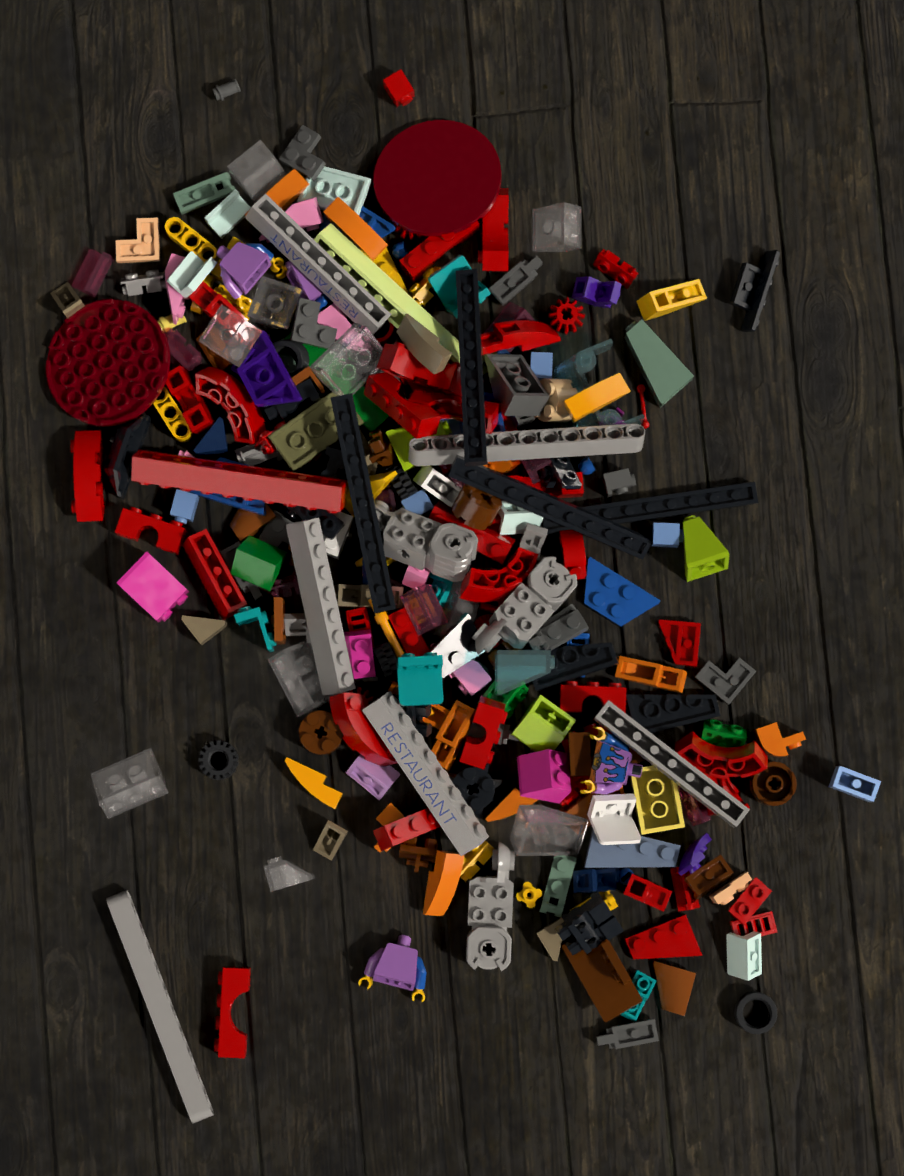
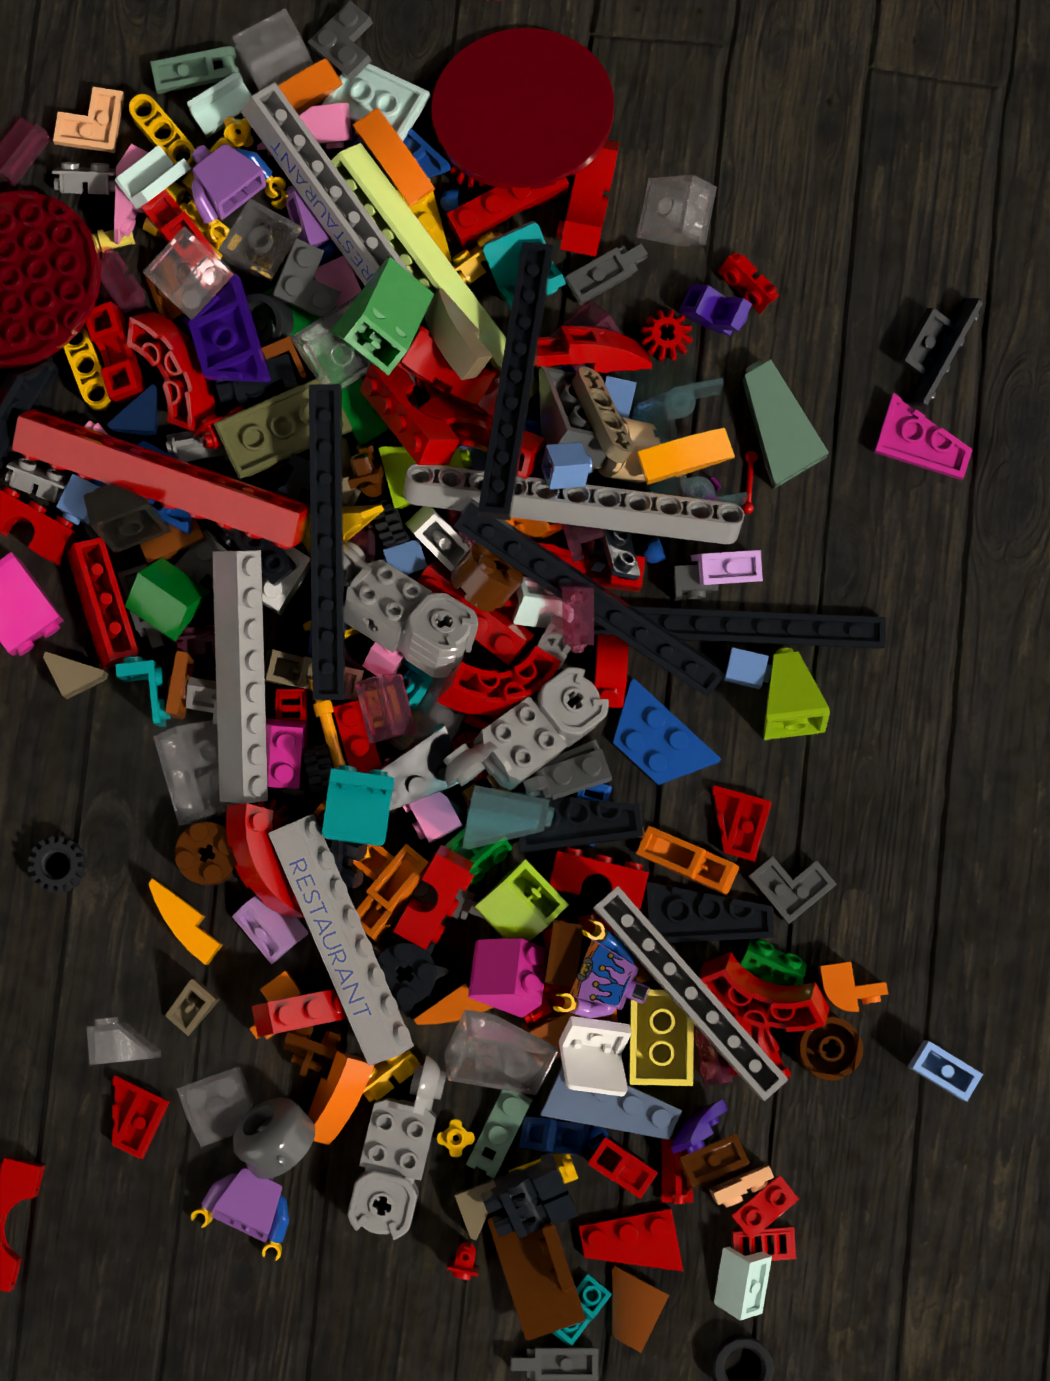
camera: 10 degrees right, 0 degrees up
yellow slope [636,279,707,321] -> none
none -> light grey hinge [5,458,70,504]
none -> clear smoke slope [83,484,171,553]
none -> red wing [112,1075,170,1159]
none -> clear slope [177,1066,254,1147]
none -> yellow plate [223,116,254,147]
none -> dark grey piece [233,1097,315,1179]
none -> green slope [331,256,434,376]
none -> red hinge [446,1242,479,1280]
none -> medium blue brick [541,442,592,489]
none -> clear pink hinge [562,586,594,653]
none -> dark tan beam [571,367,634,463]
none -> lavender panel [691,550,763,585]
none -> dark pink wing [874,393,973,480]

